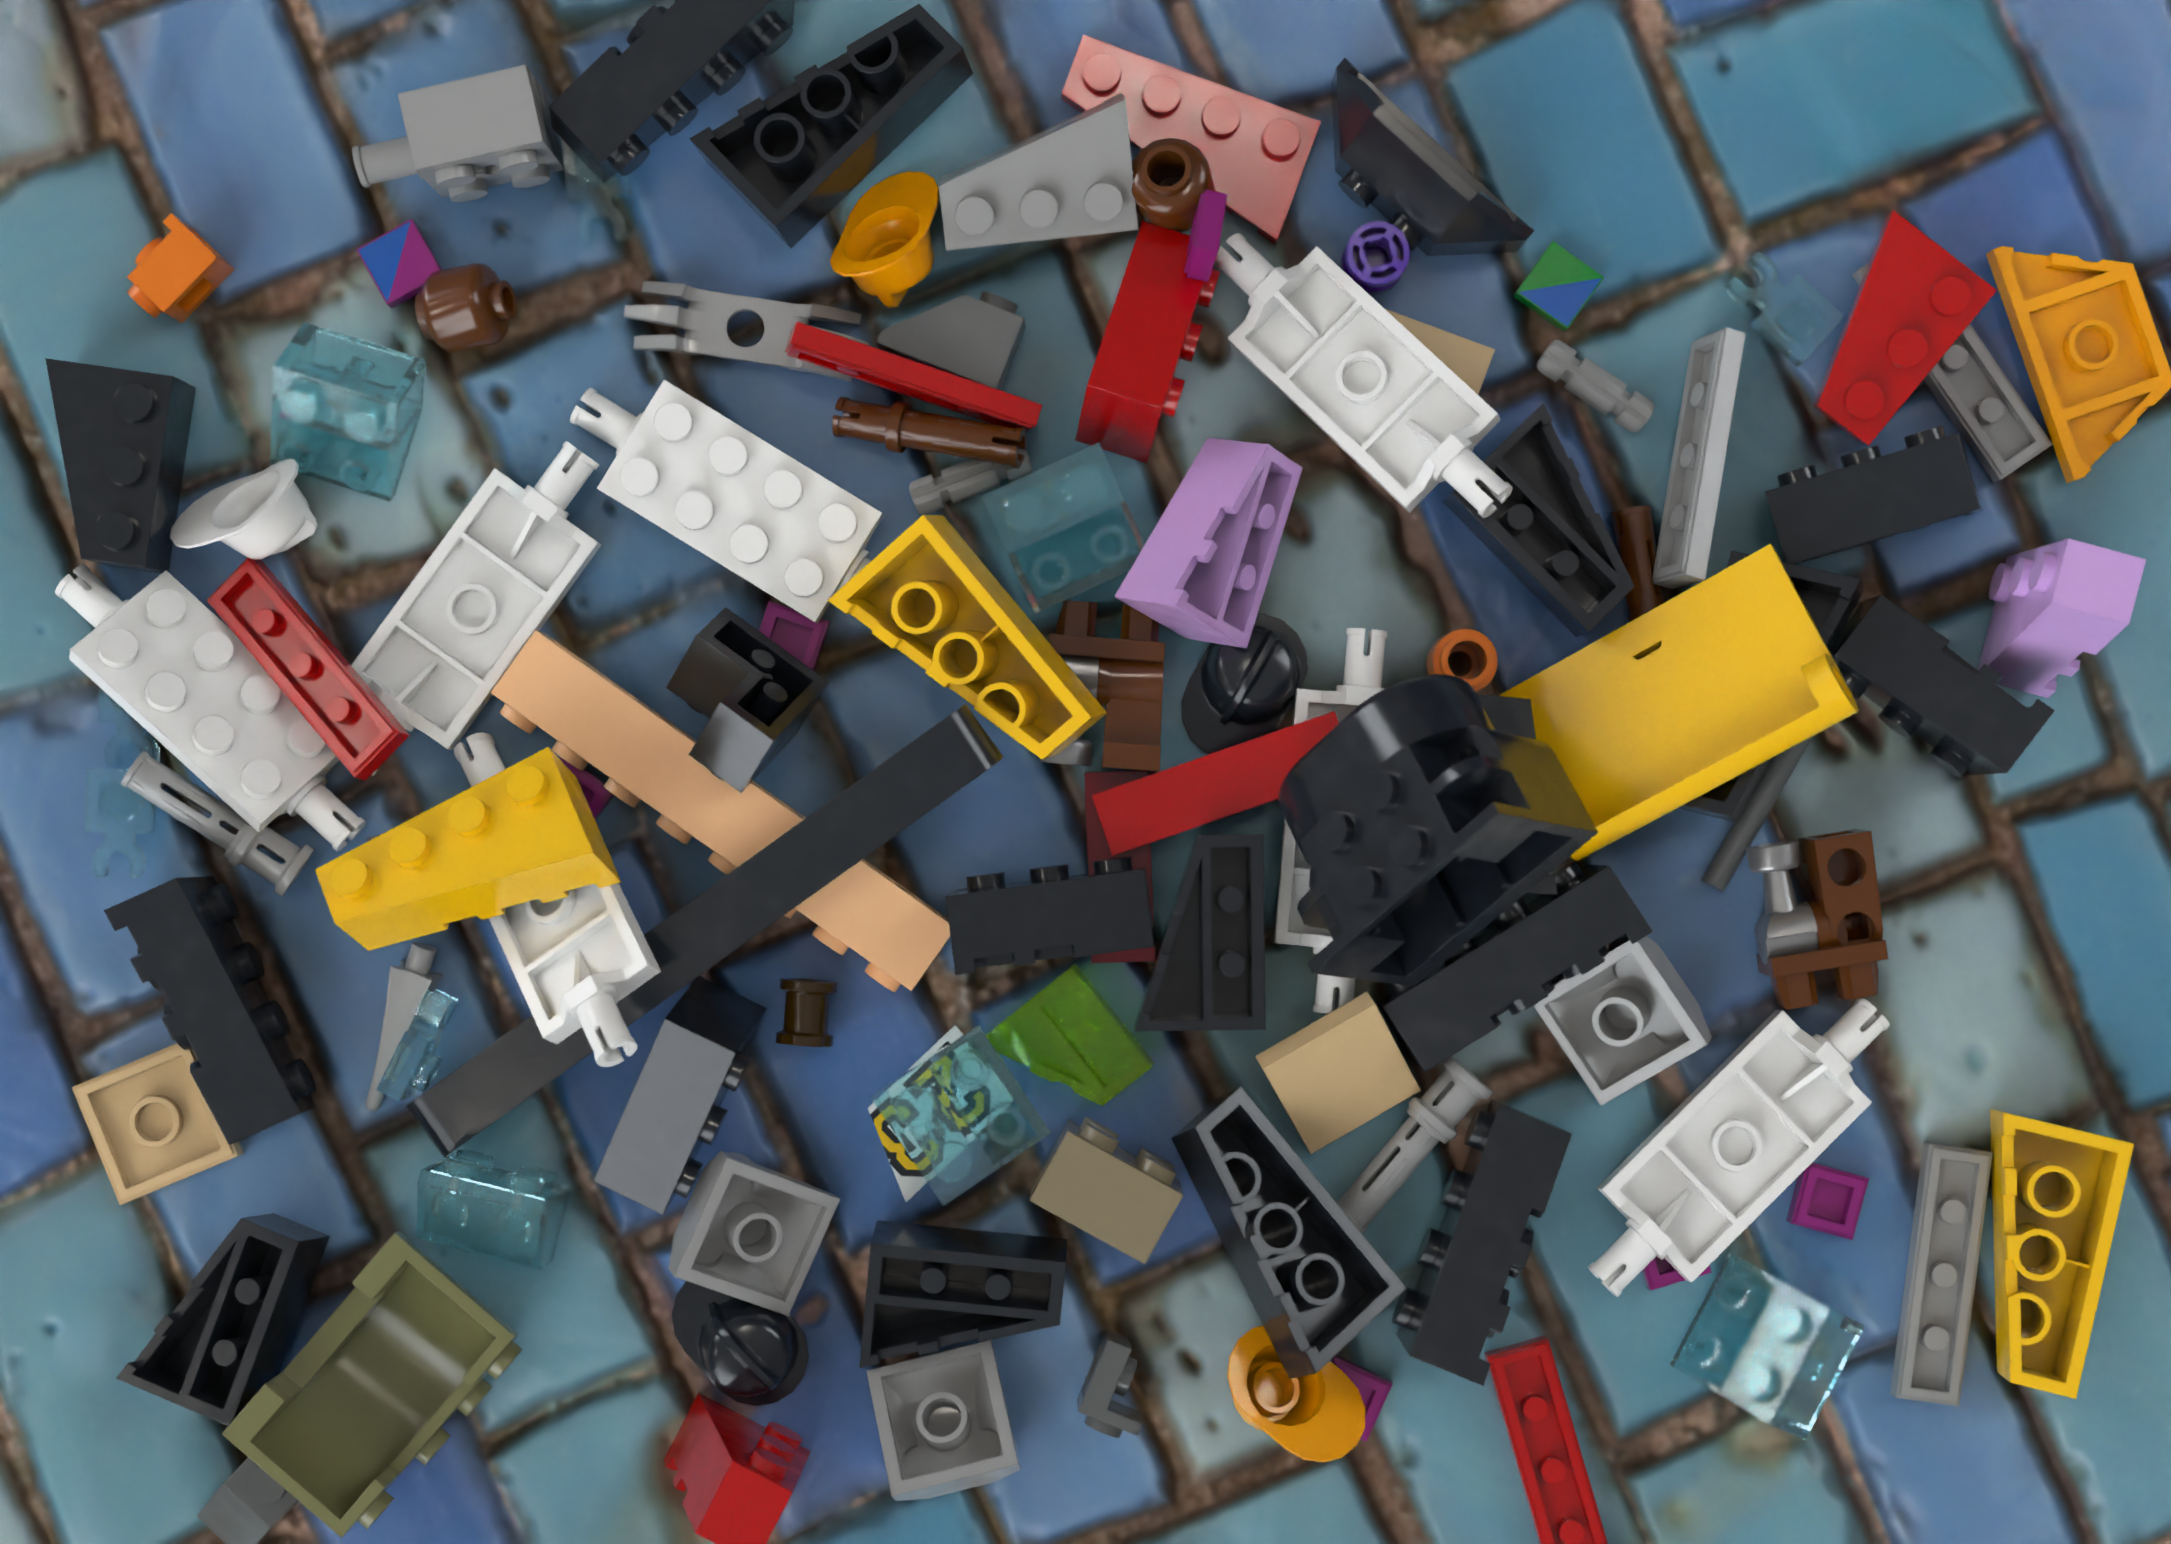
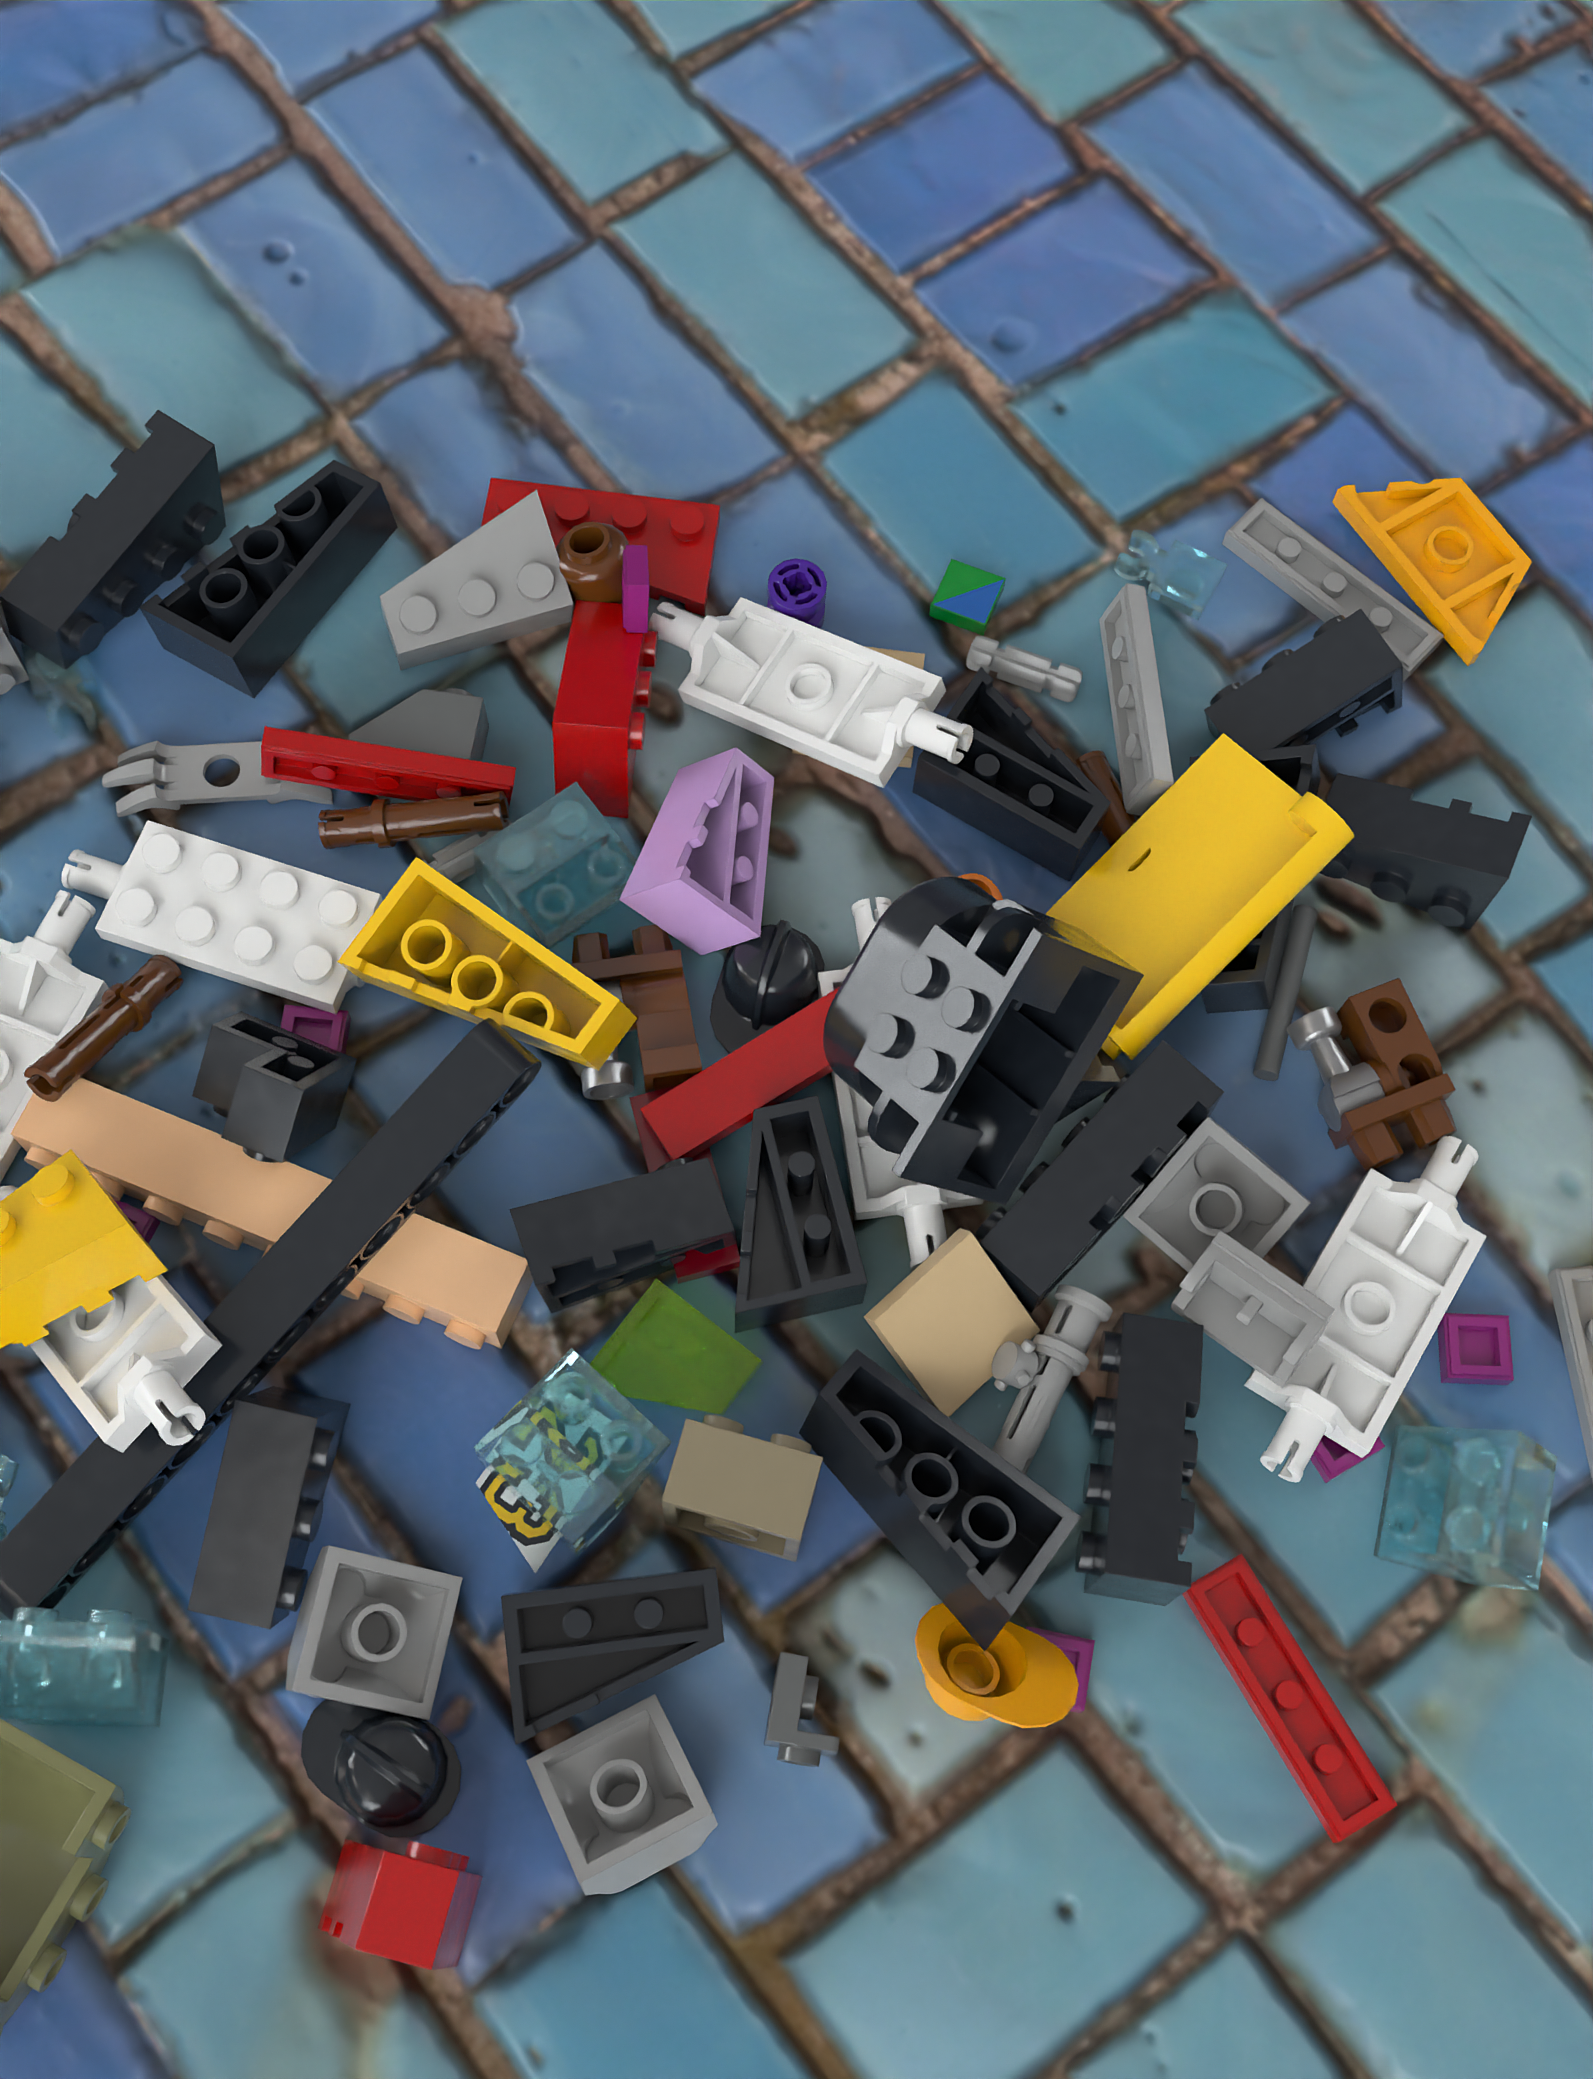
camera: 15 degrees left, 20 degrees down
dark brown bush [776,978,838,1047] -> none
light orange piece [830,171,940,308] -> none
black wedge [1331,58,1534,256] -> none
red wedge [1813,210,1997,446] -> none
lavender wedge [1977,538,2146,698] -> none
none -> reddish brown pin [24,954,184,1102]
none -> light grey piece [992,1339,1038,1391]
none -> light grey hinge [1170,1230,1335,1388]

